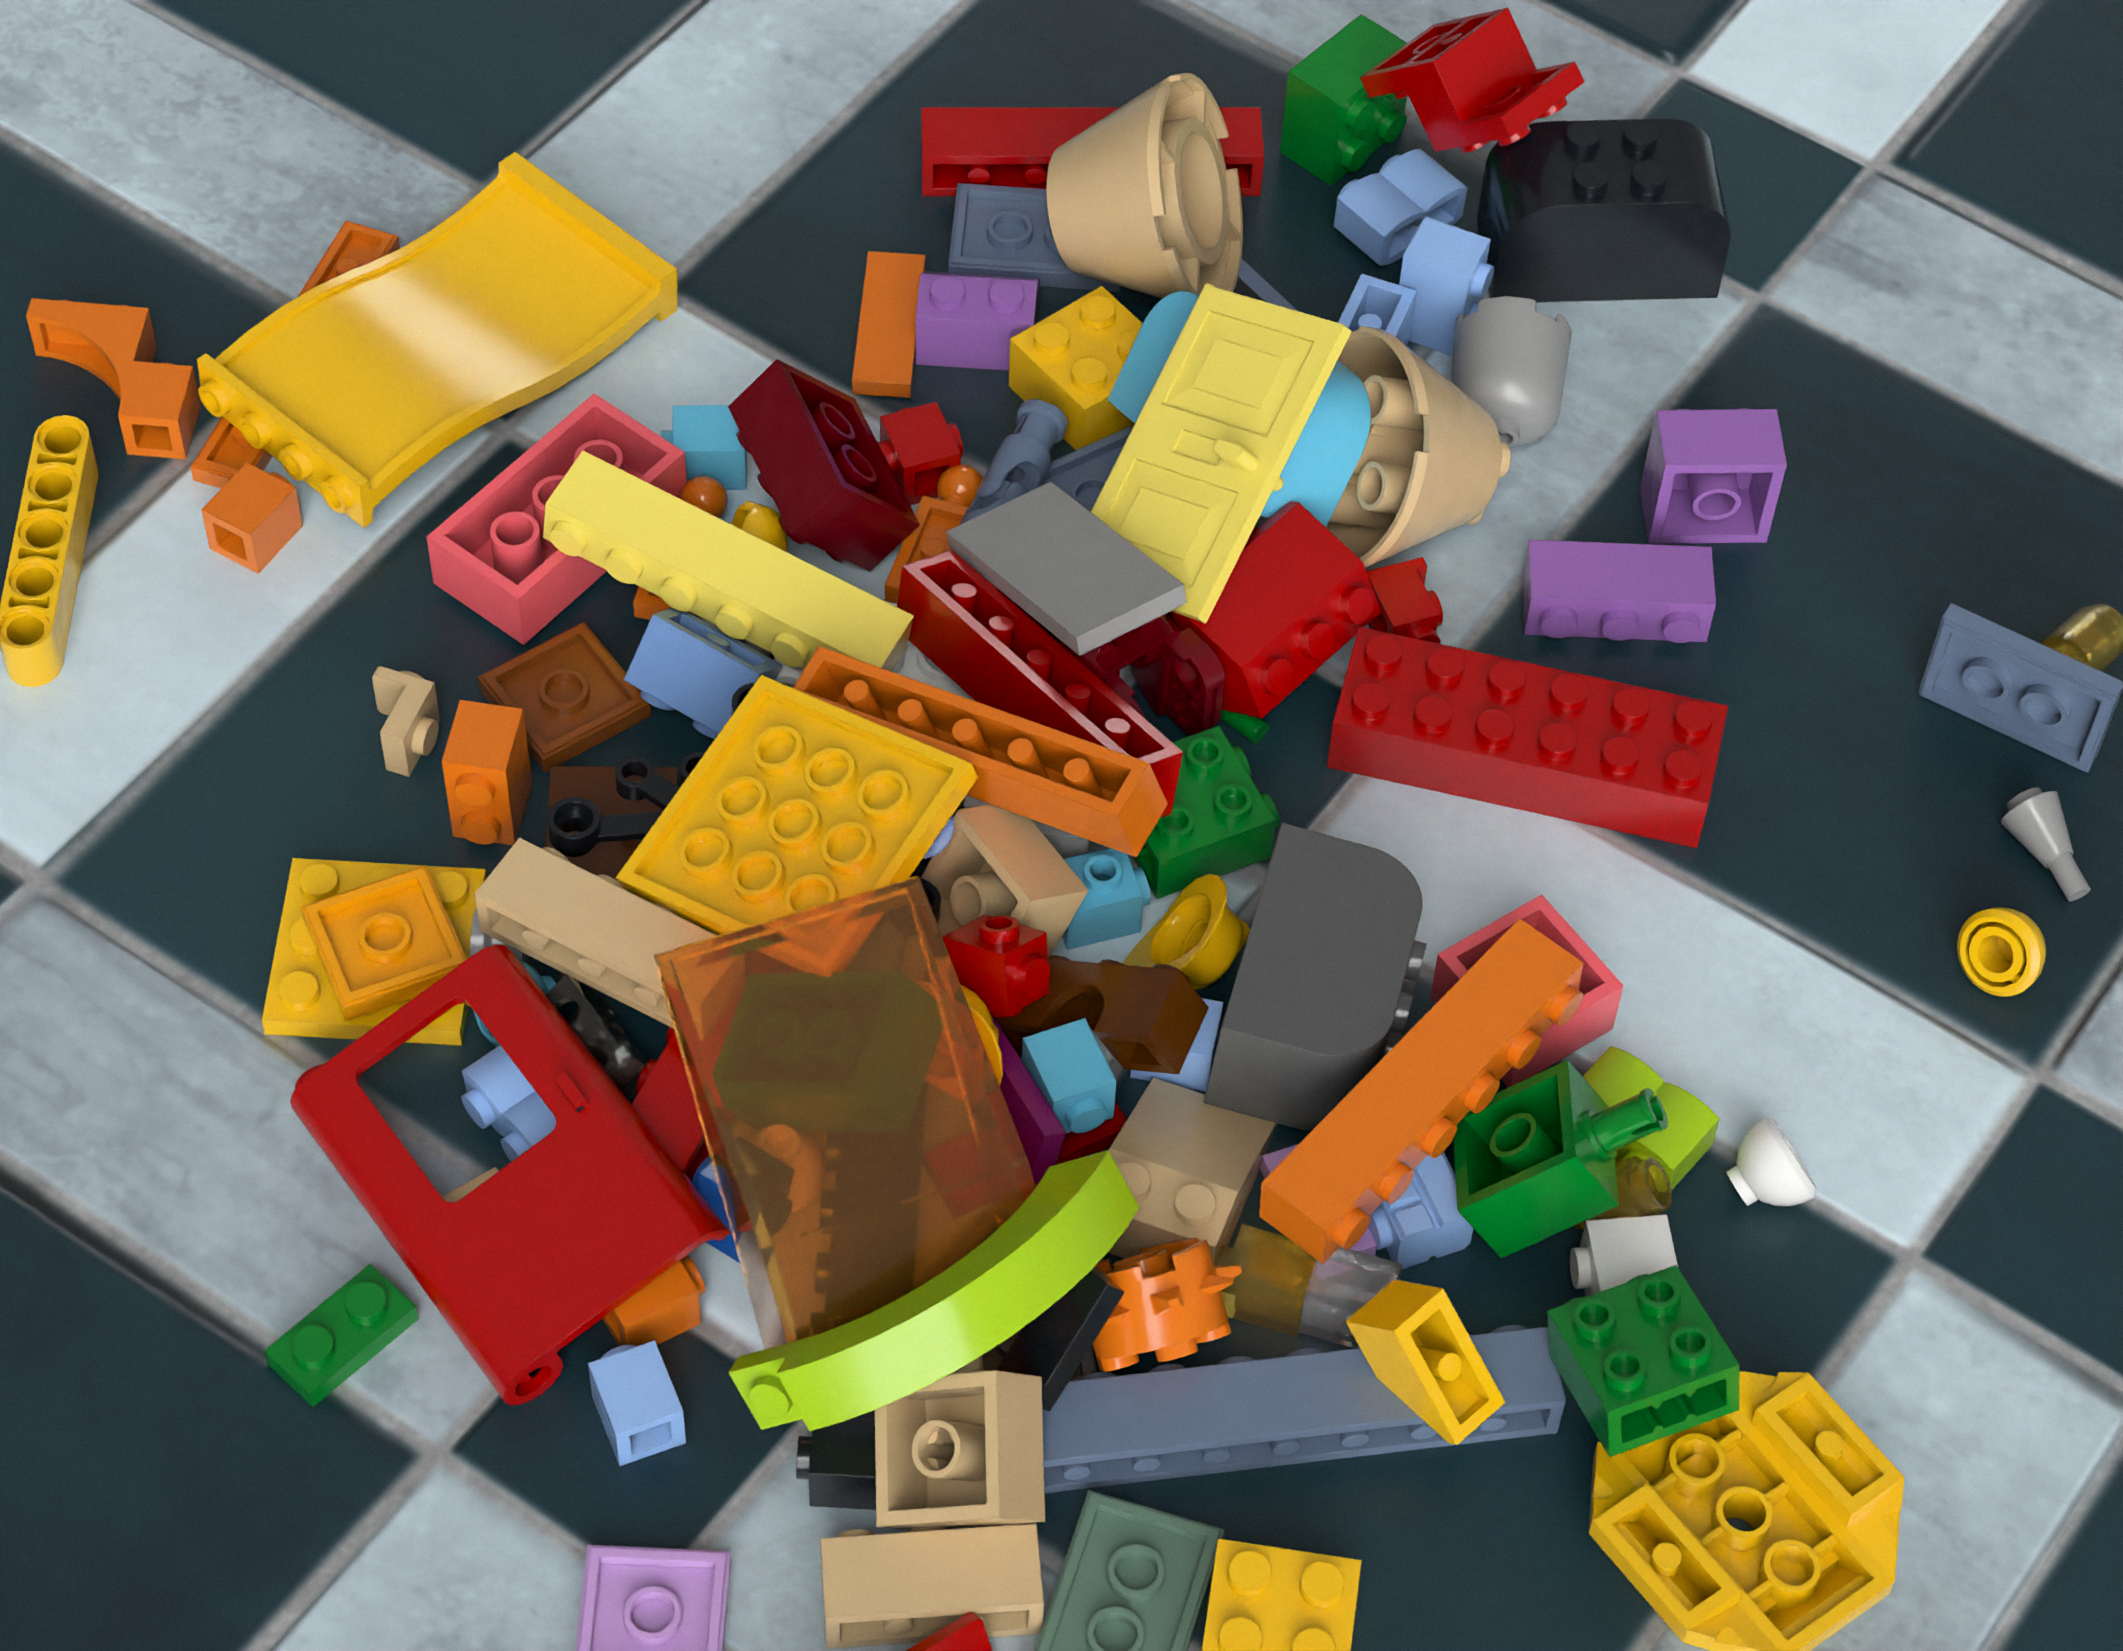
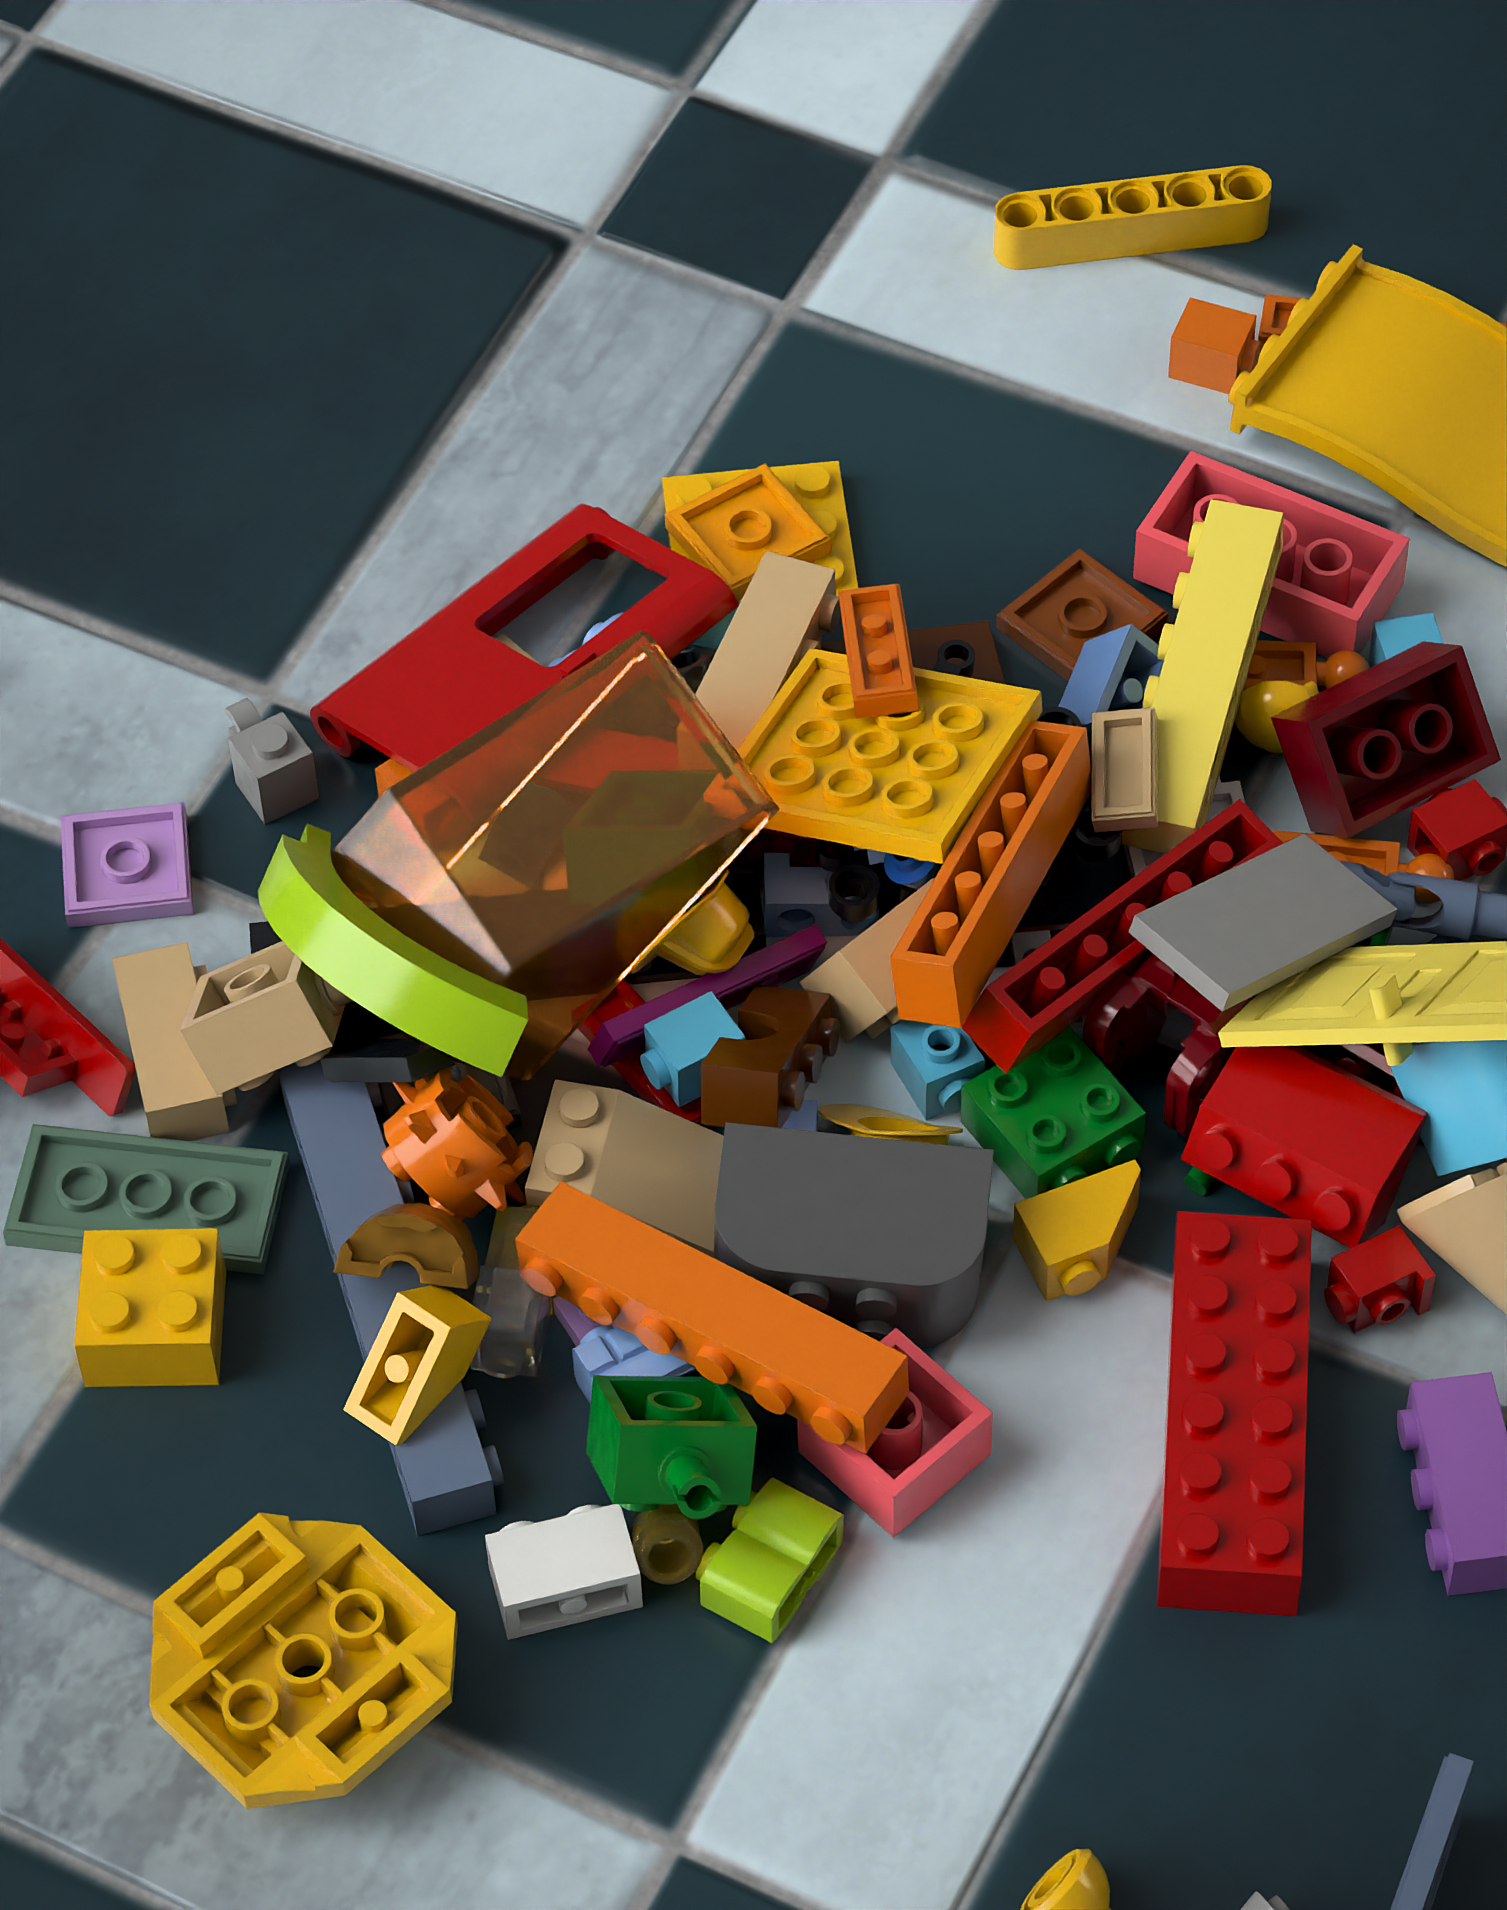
camera: 85 degrees right, 0 degrees up
orange arch [26,298,201,460] -> none
green plate [264,1264,418,1407] -> none
tan bracket [372,666,440,777] -> none
orange brick [442,700,532,845] -> none
light blue brick [588,1340,686,1466] -> none
red brick [942,914,1050,1018] -> none
green brick [1547,1265,1739,1457] -> none
white brick [1726,1117,1817,1206] -> none
none -> light grey brick [225,698,319,825]
none -> pearl gold cylinder [333,1203,480,1289]
none -> orange tile [838,583,919,719]
none -> yellow slope [1013,1159,1141,1301]
none -> tan tile [1092,707,1158,833]

